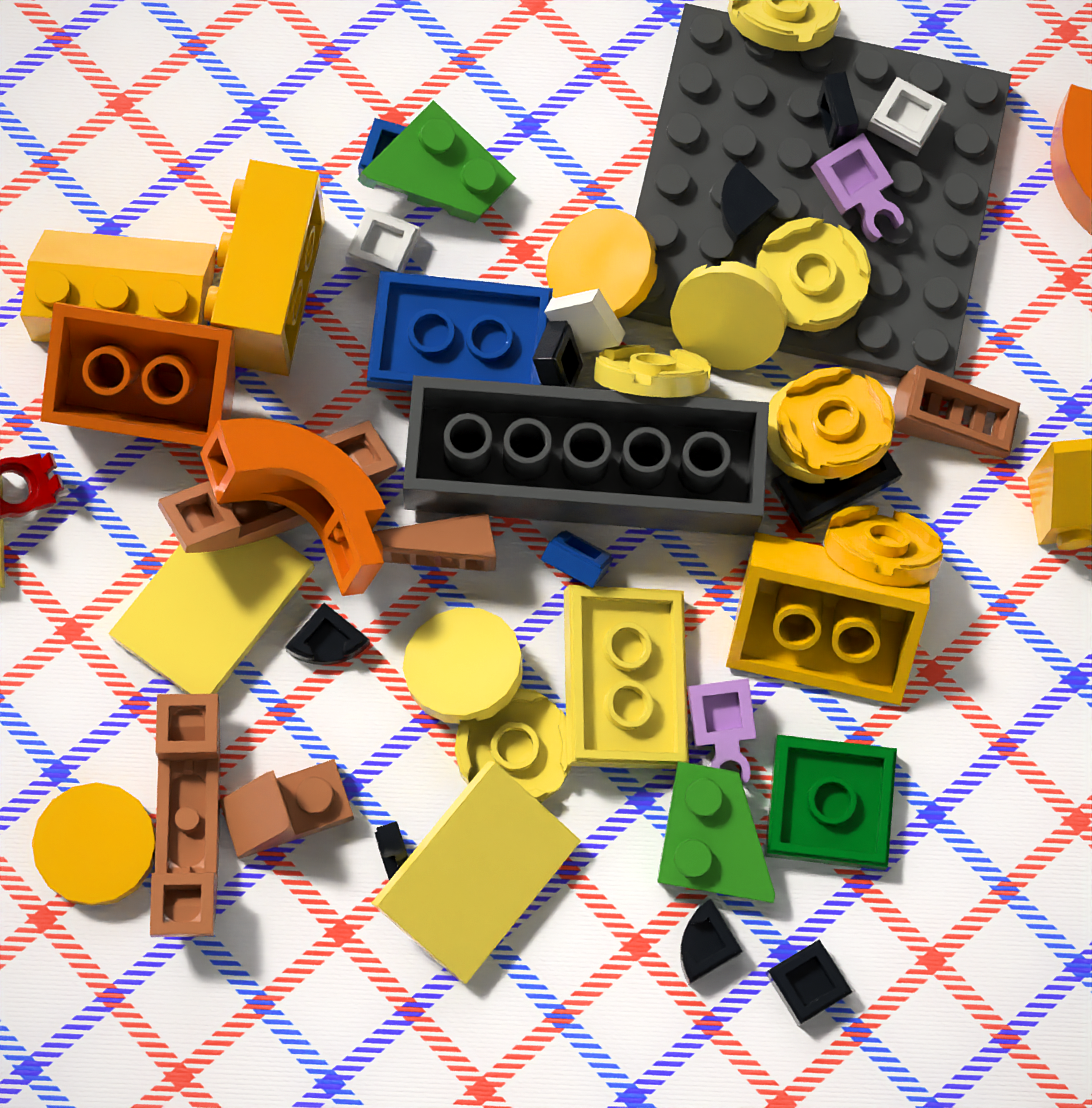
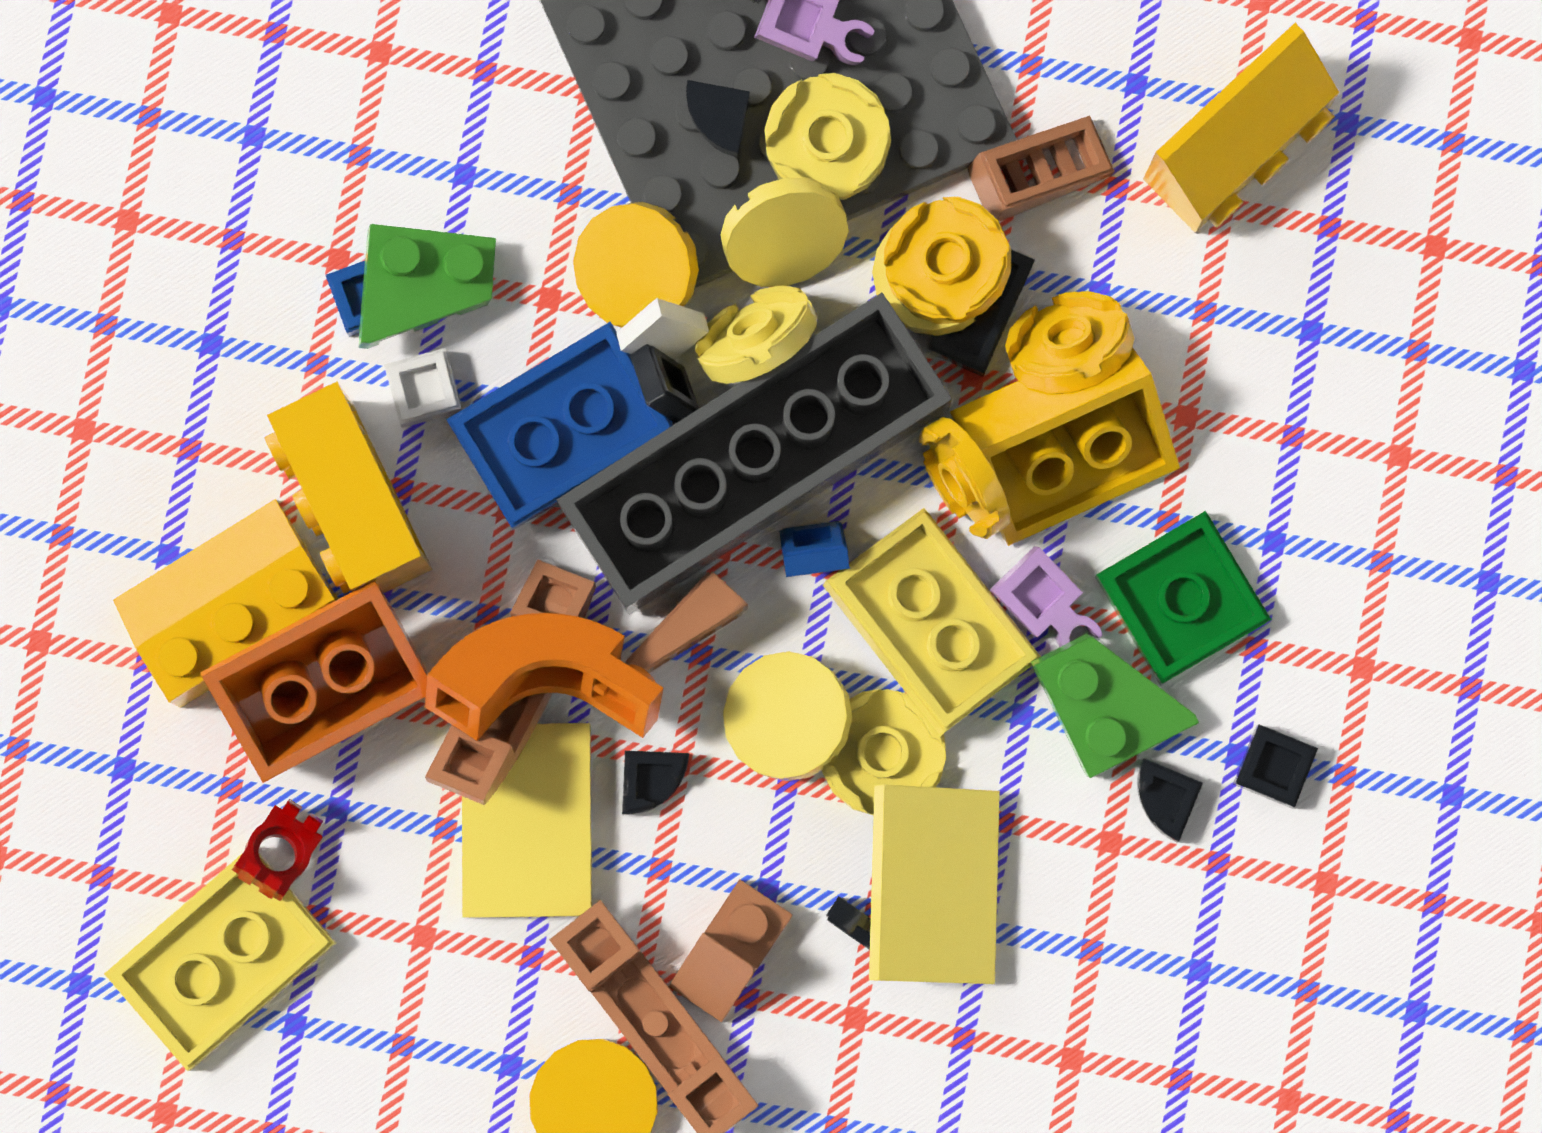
camera: 30 degrees left, 10 degrees up
none -> yellow tile [919,417,1010,539]

